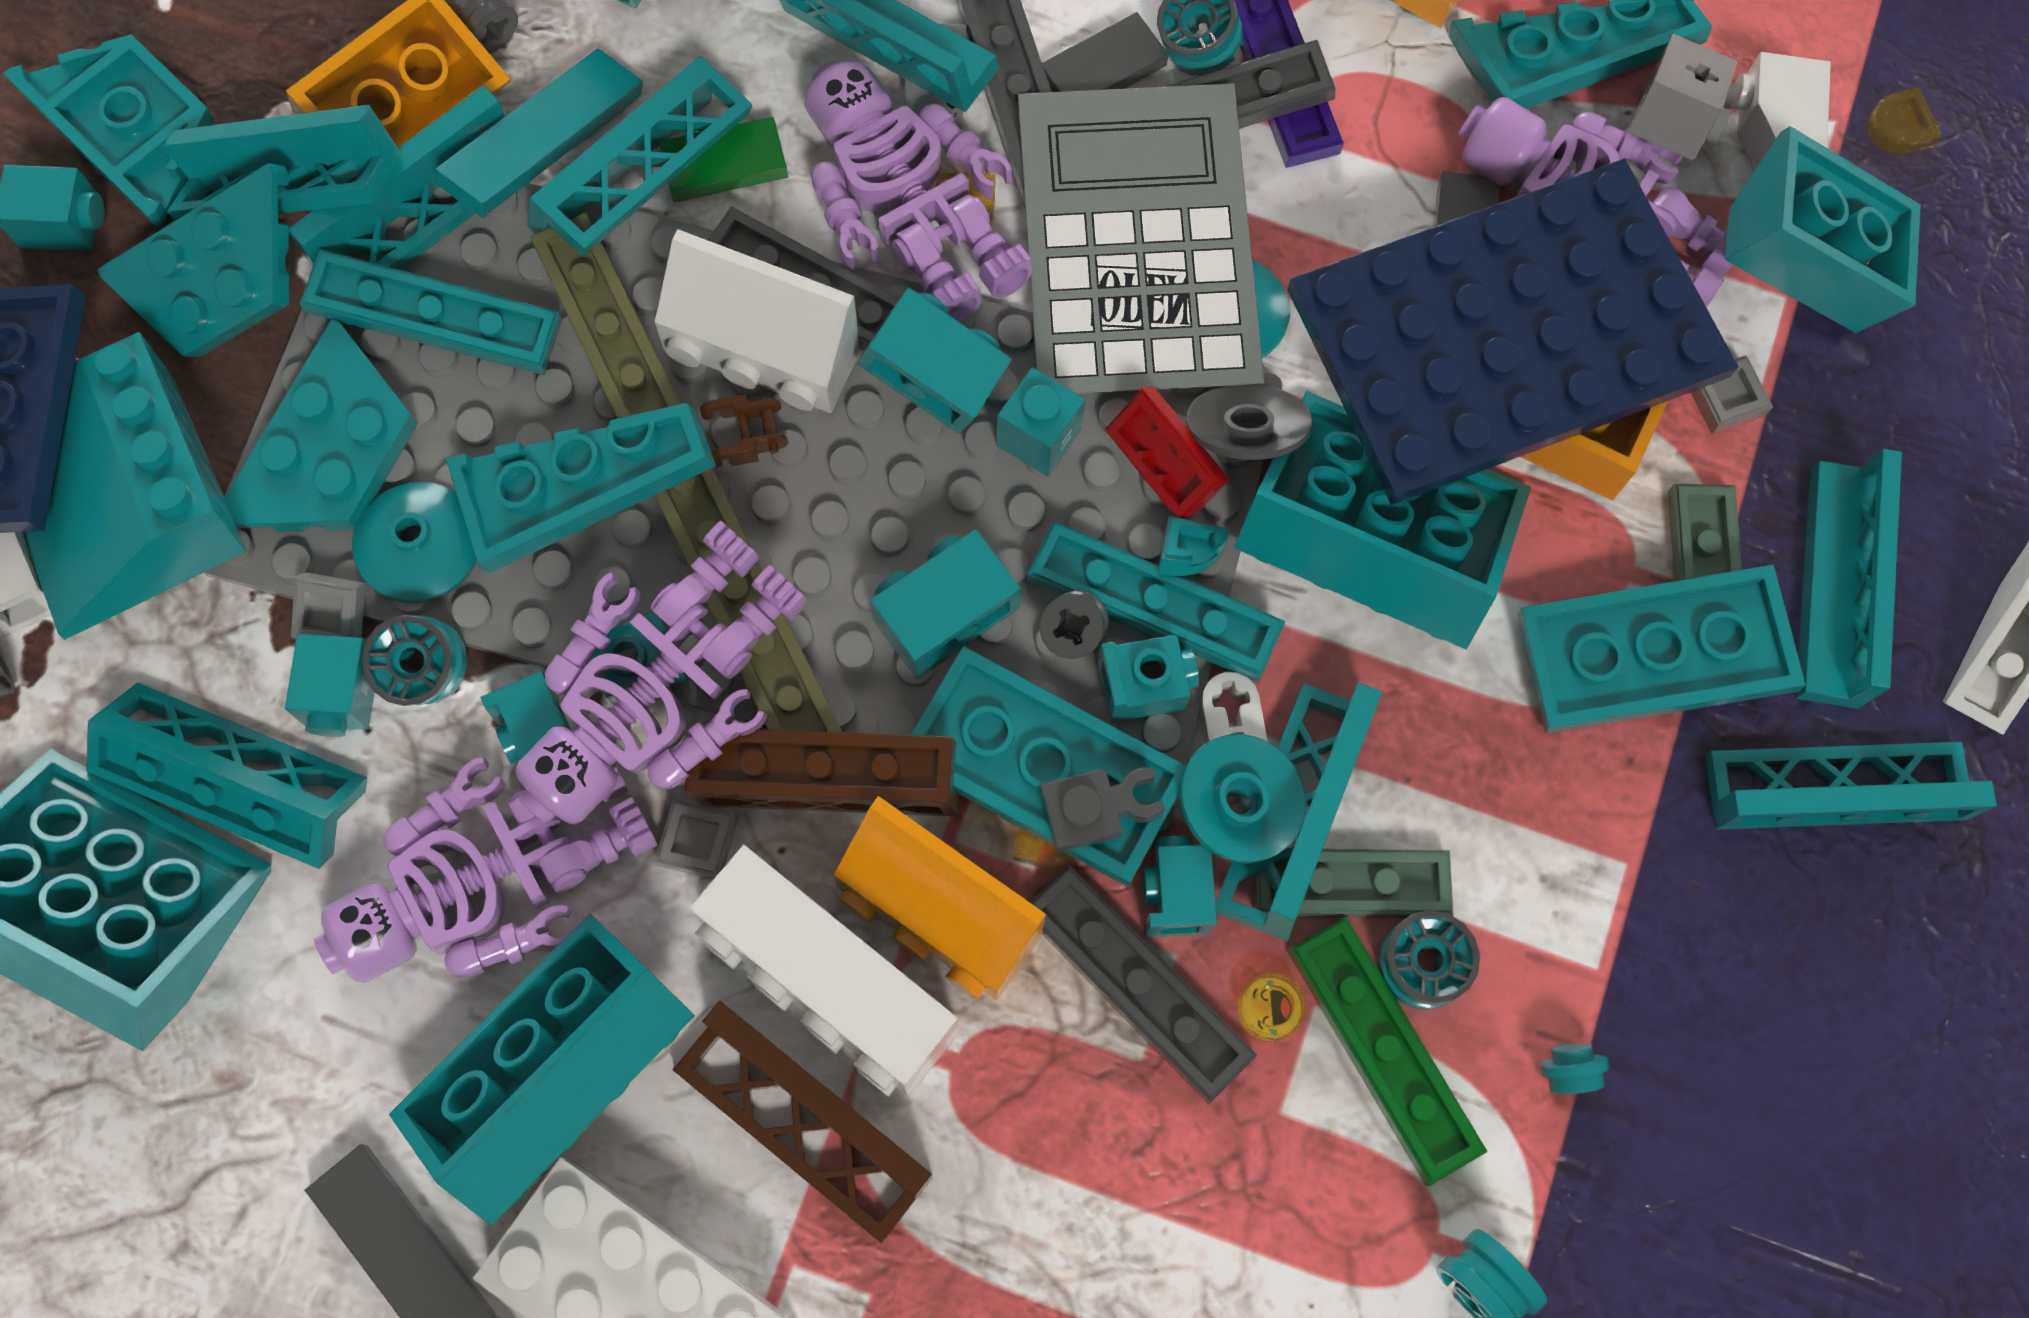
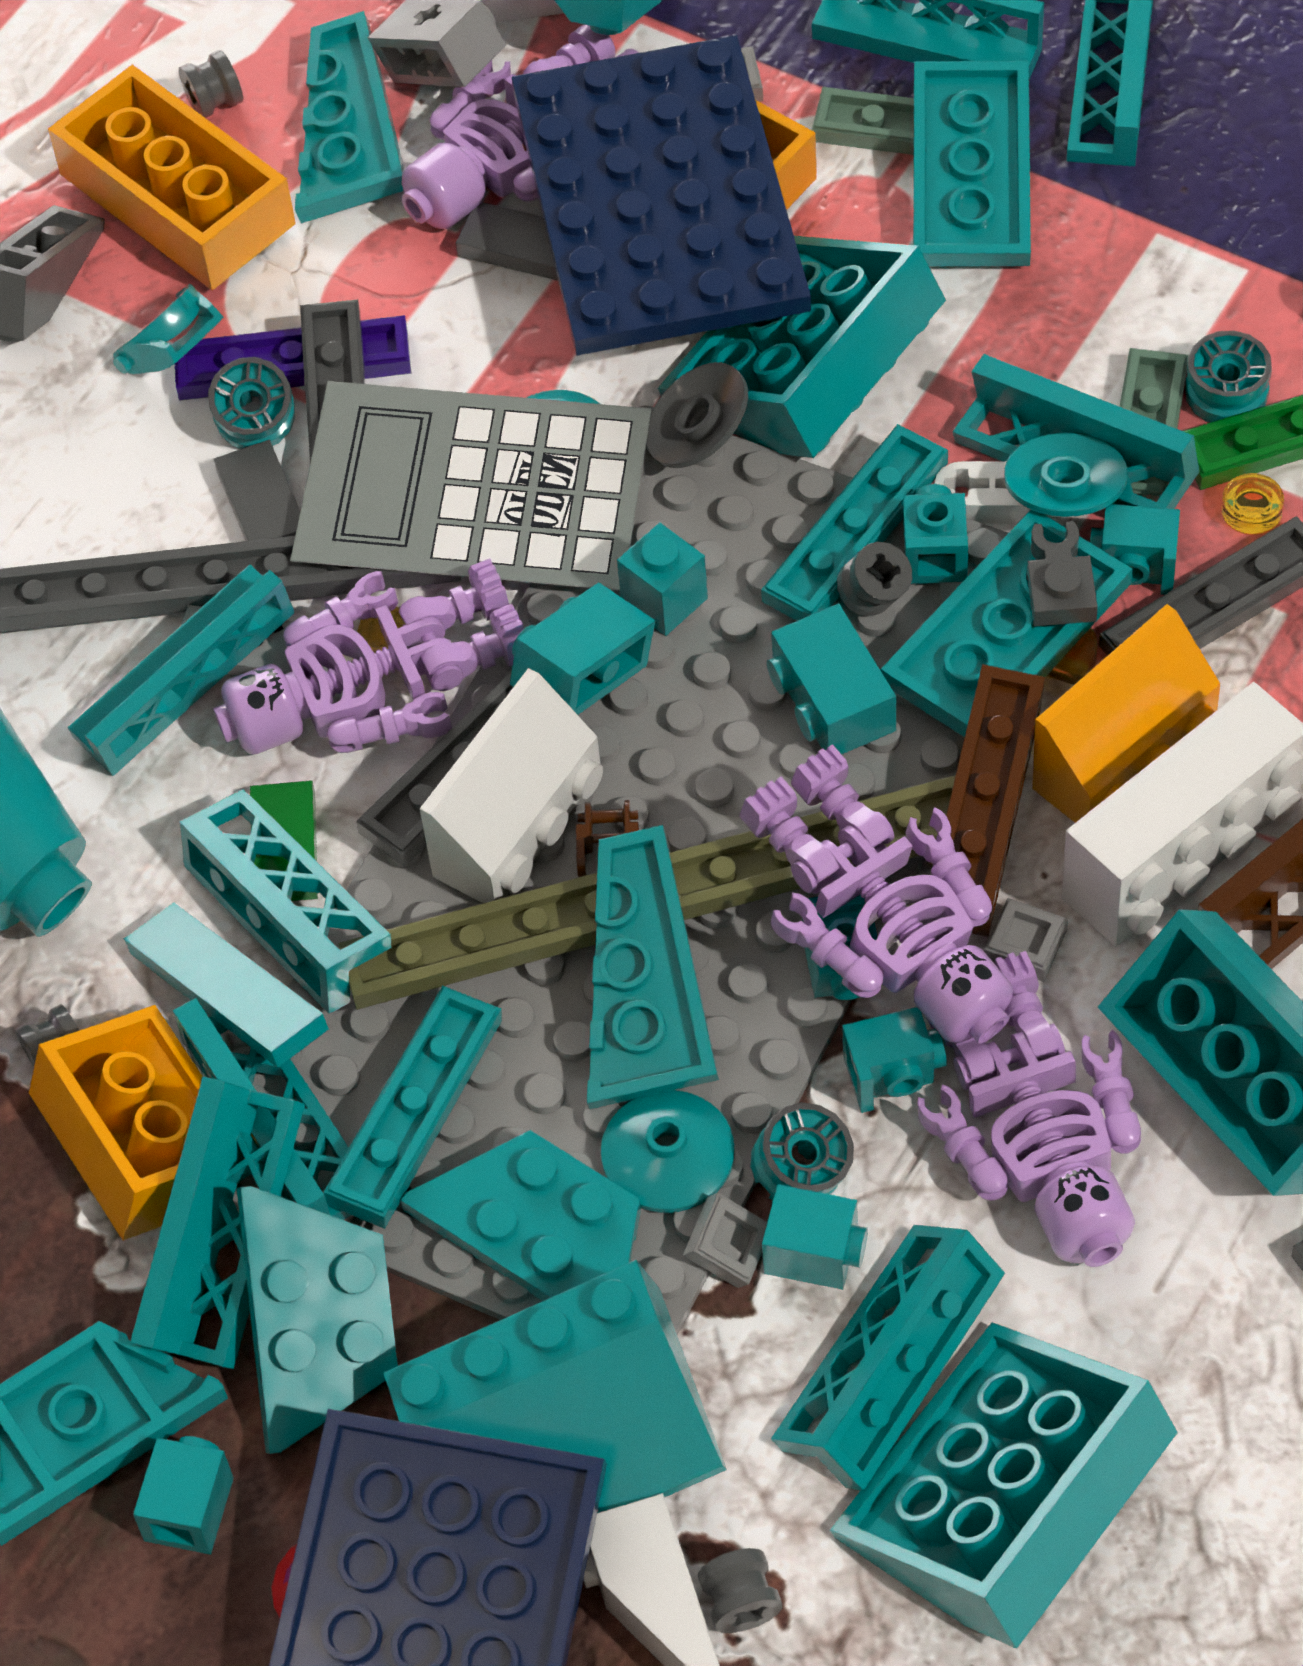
camera: 70 degrees left, 15 degrees down
red plate [1104,386,1230,520] -> none
teal tile [1158,516,1230,576] -> none

